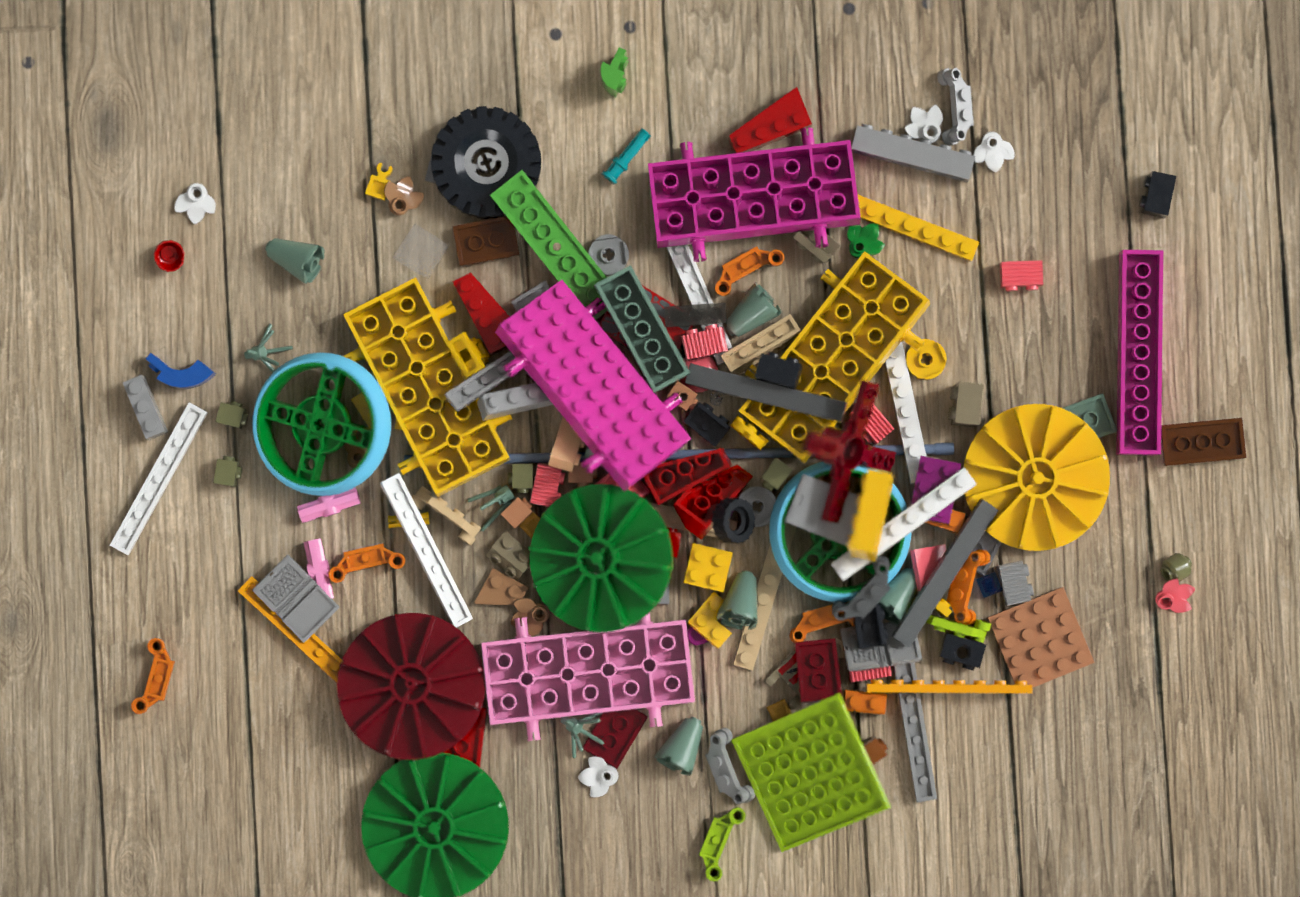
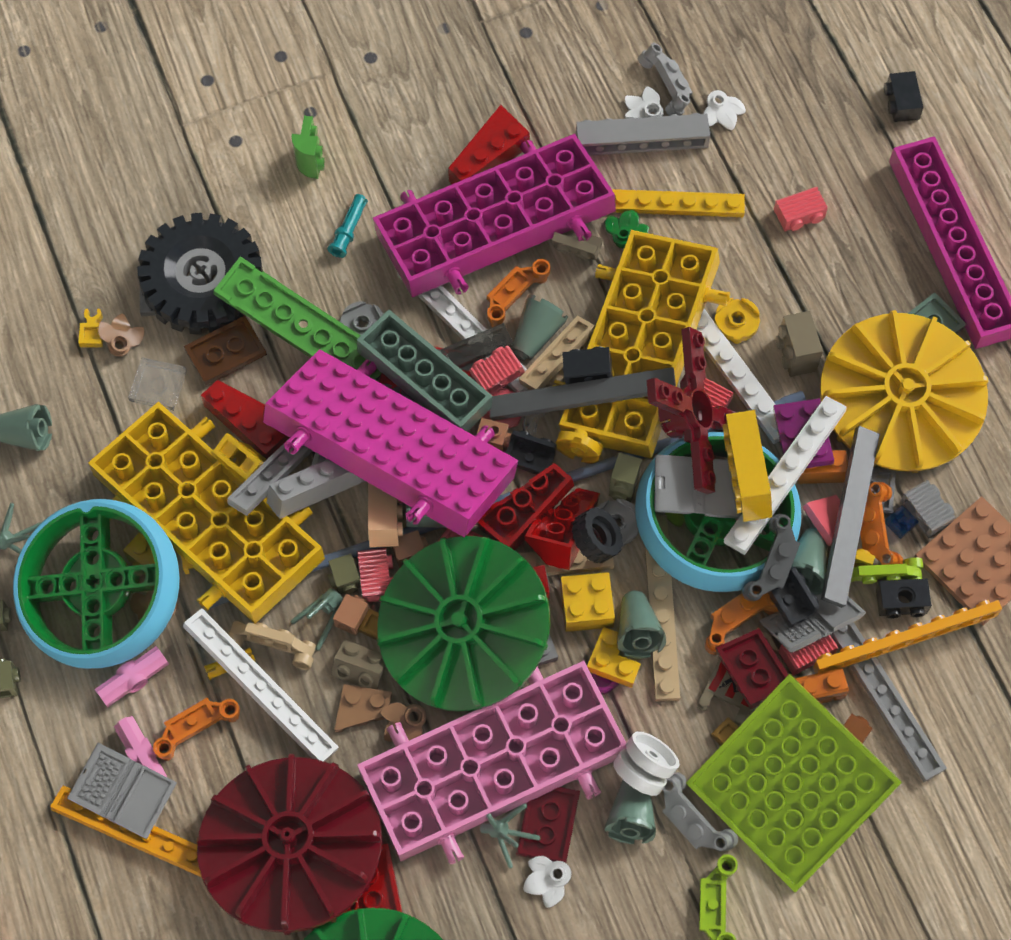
camera: 20 degrees left, 20 degrees down
none -> white wheel [614,732,679,796]

